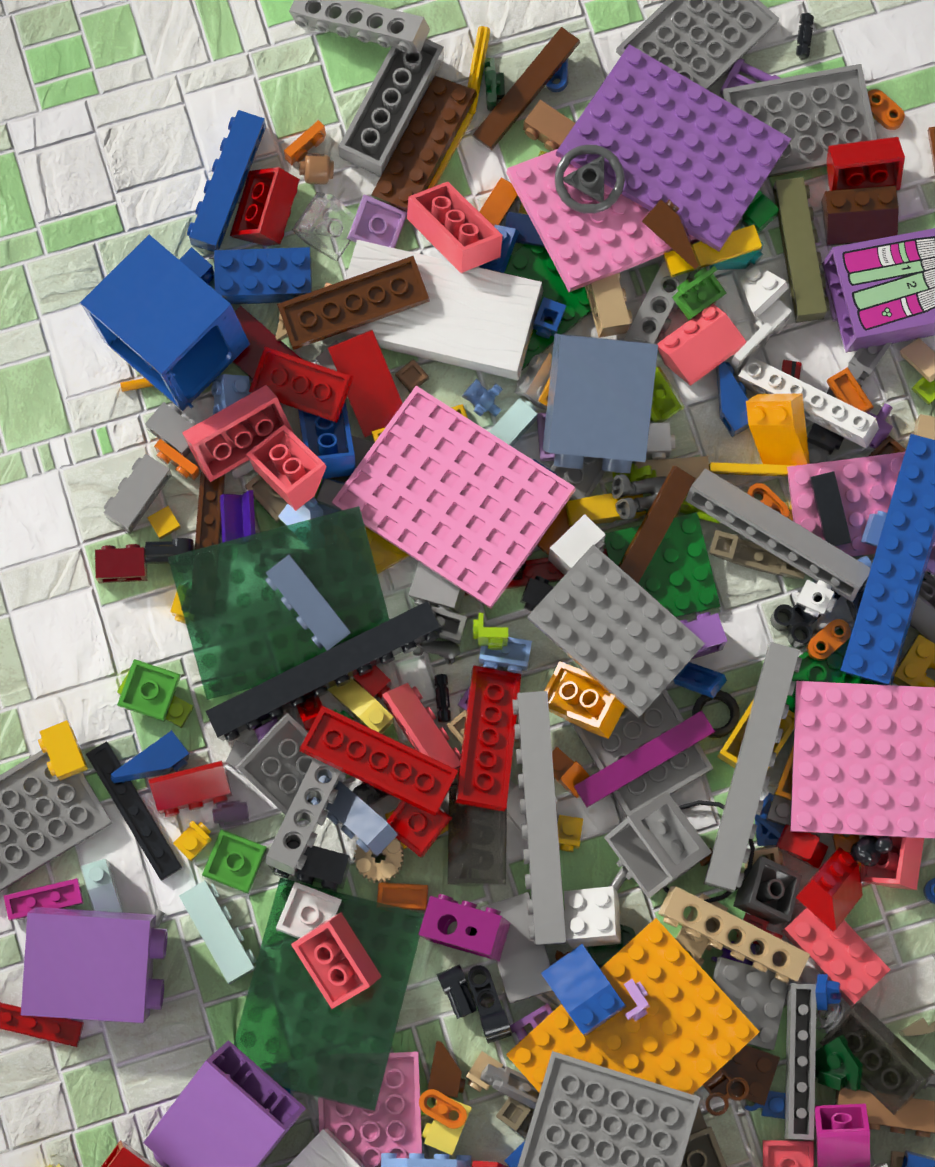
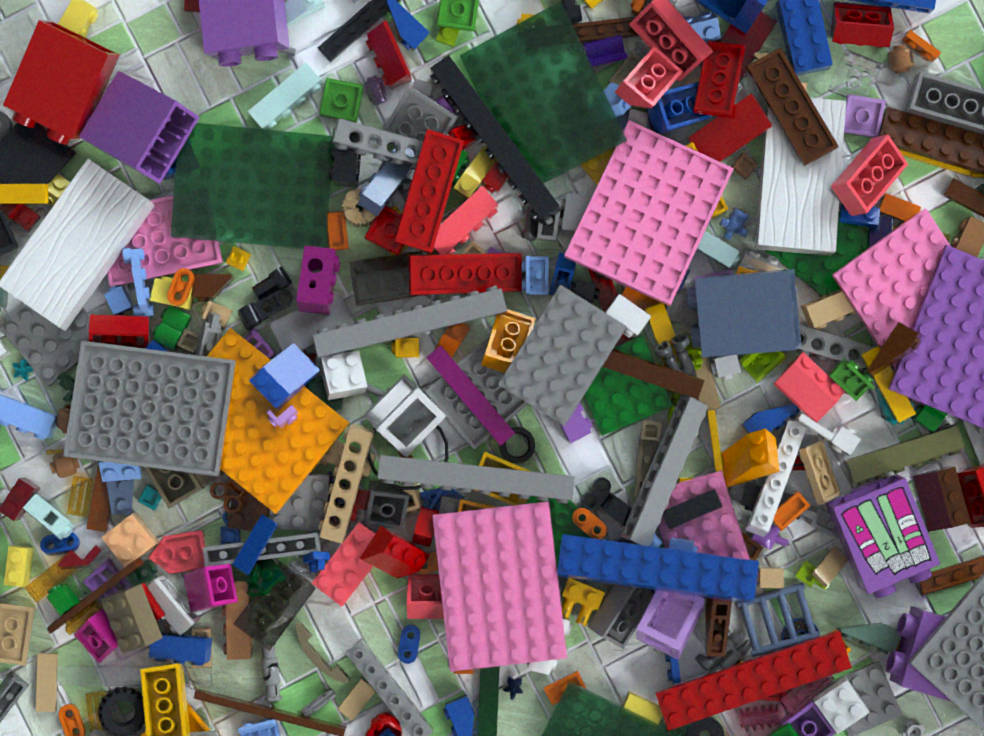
camera: 85 degrees right, 10 degrees up
yellow bracket [173,821,212,861] -> none
sand blue brick [265,554,351,651] -> none
white plate [276,882,342,939] -> none
coral slope [291,912,382,1009] -> none
black axle [434,674,451,722] -> none
lime bracket [473,613,508,650] -> none
blue brick [533,297,566,338] -> none
dark grey piece [555,145,625,213] -> none
blue plate [673,662,727,698] -> none
white wing [739,264,789,318] -> none
orange plate [747,483,789,517] -> none
white brick [797,580,837,618] -> none
black animal [851,835,893,867] -> none
none -> green brick [152,305,193,350]
none -> yellow tile [226,246,252,272]
none -> blue slope [232,514,279,575]
none -> blue slope [549,252,576,296]
none -> tan plate [799,440,841,505]

